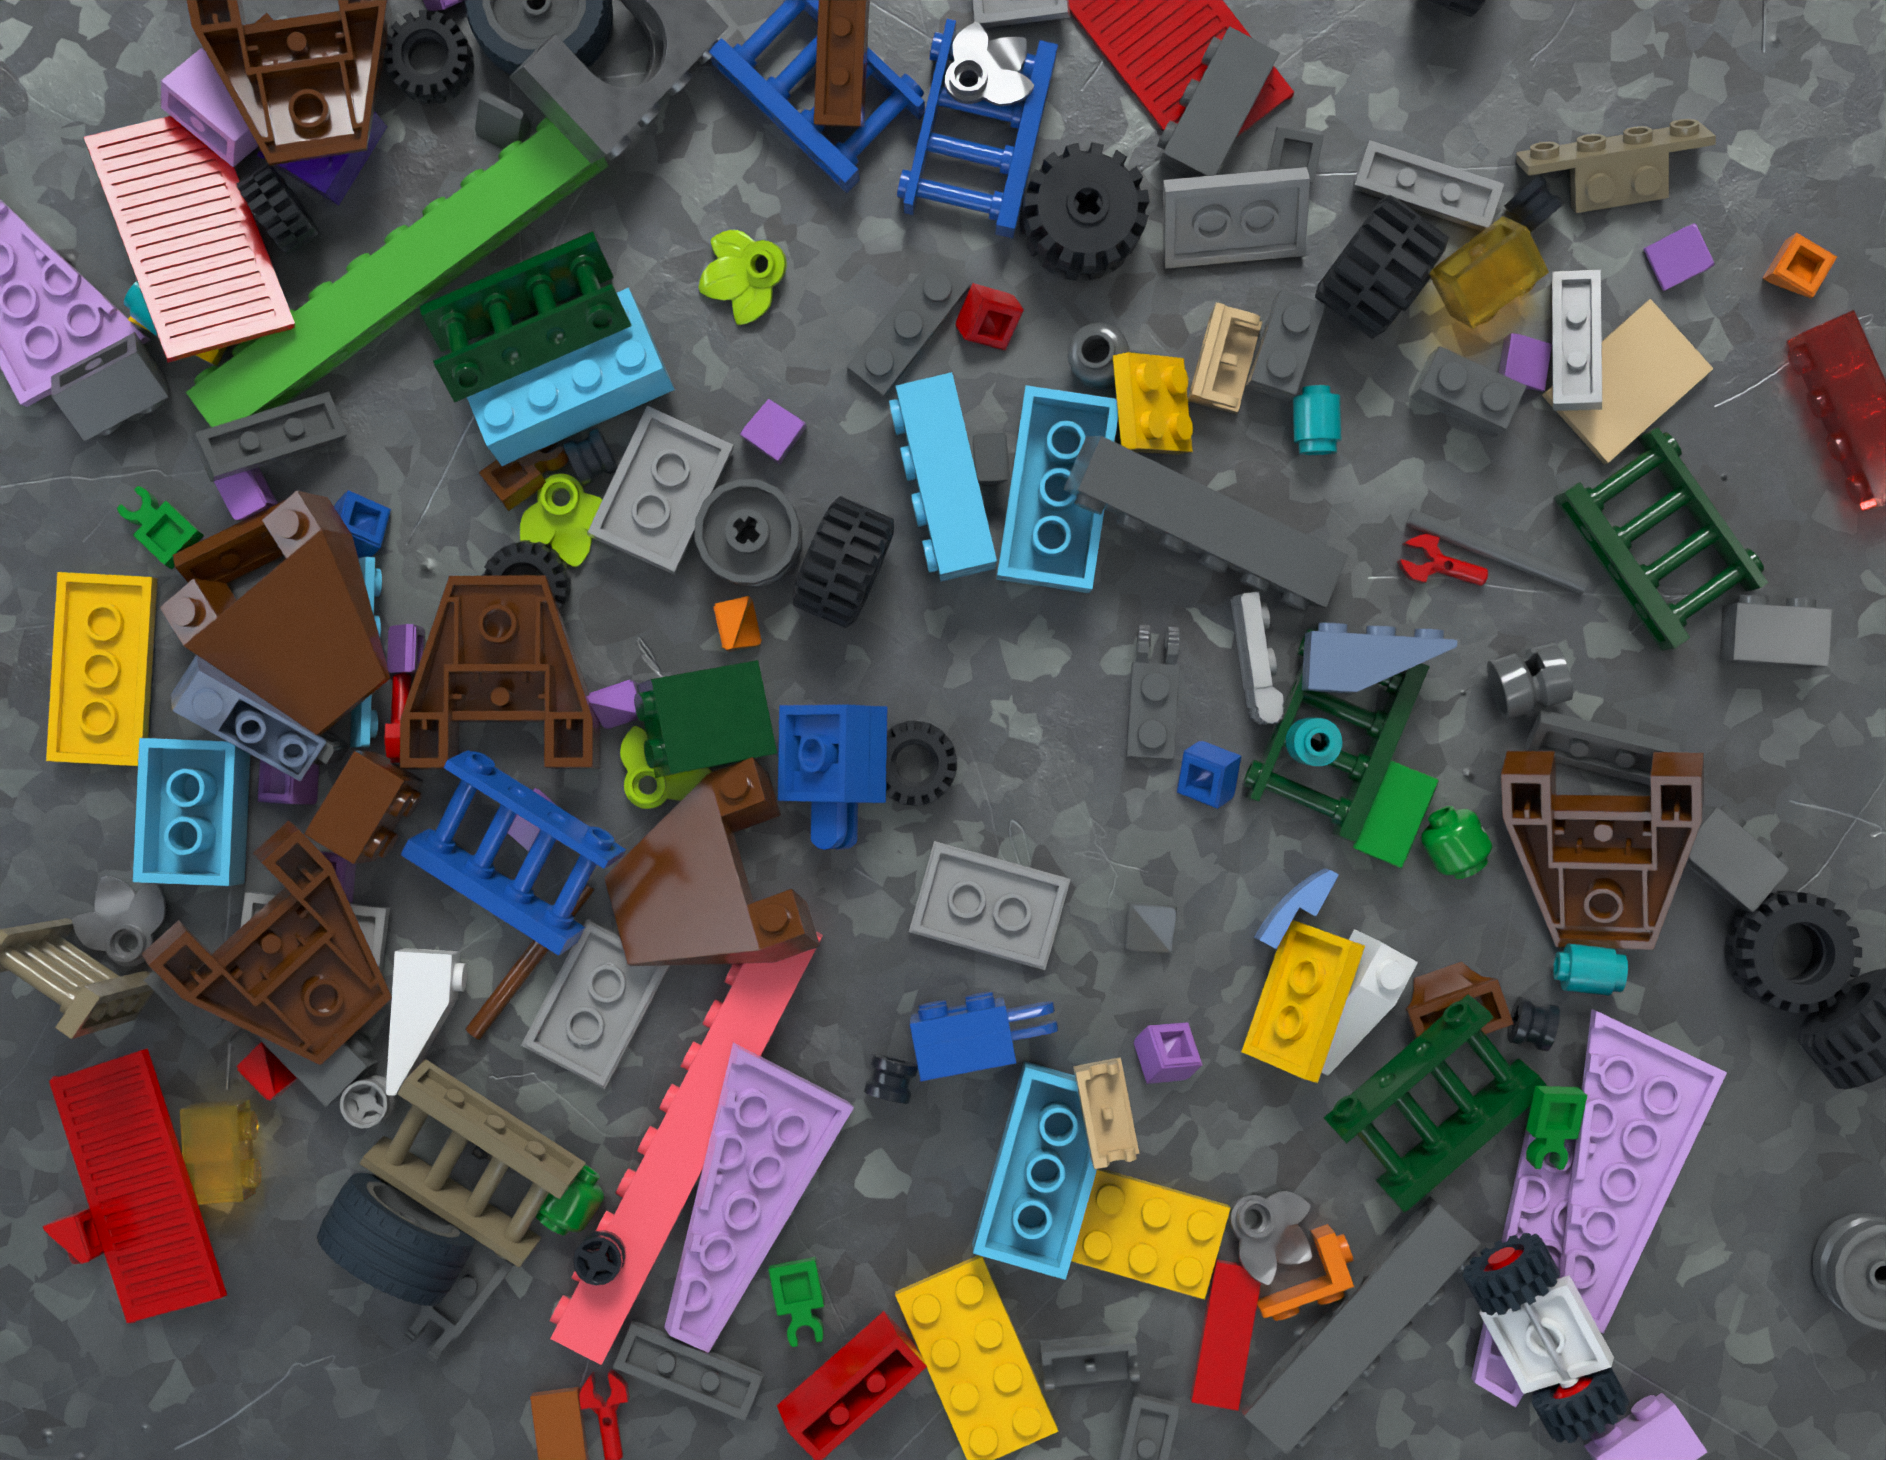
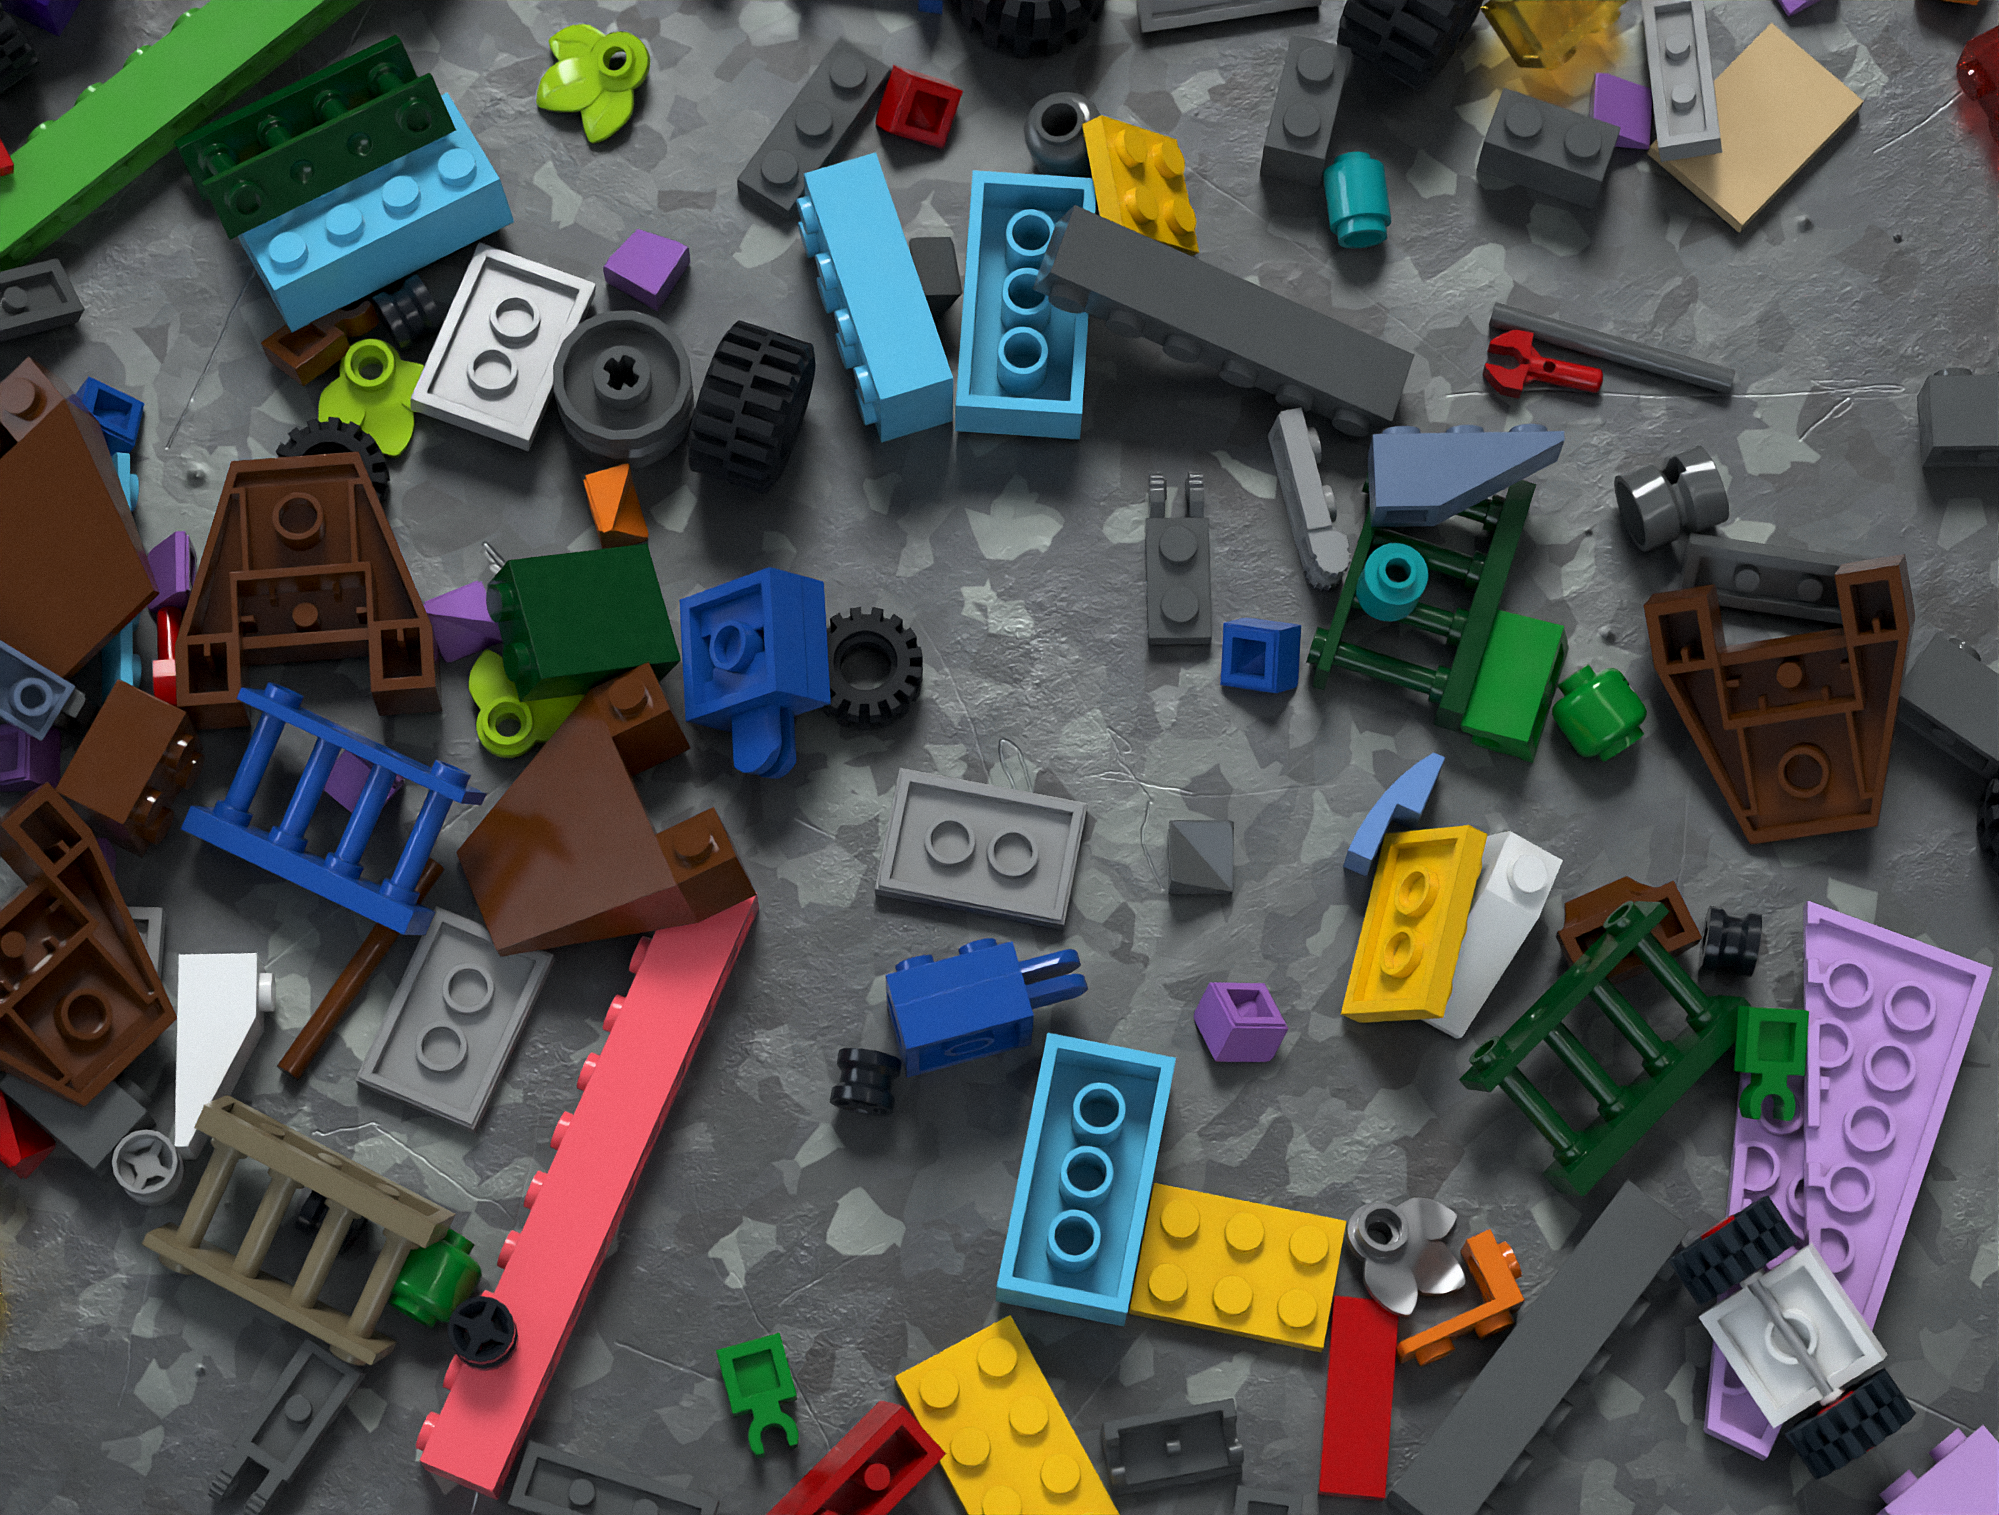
camera: 10 degrees left, 15 degrees down
black wheel [316,1172,475,1306] -> none
lavender wing [664,1042,854,1353] -> none
tan hinge [1073,1057,1139,1170] -> none
tan hinge [1188,302,1262,414] -> none
teal brick [1553,943,1628,996] -> none
dark green fence [1554,427,1768,651] -> none

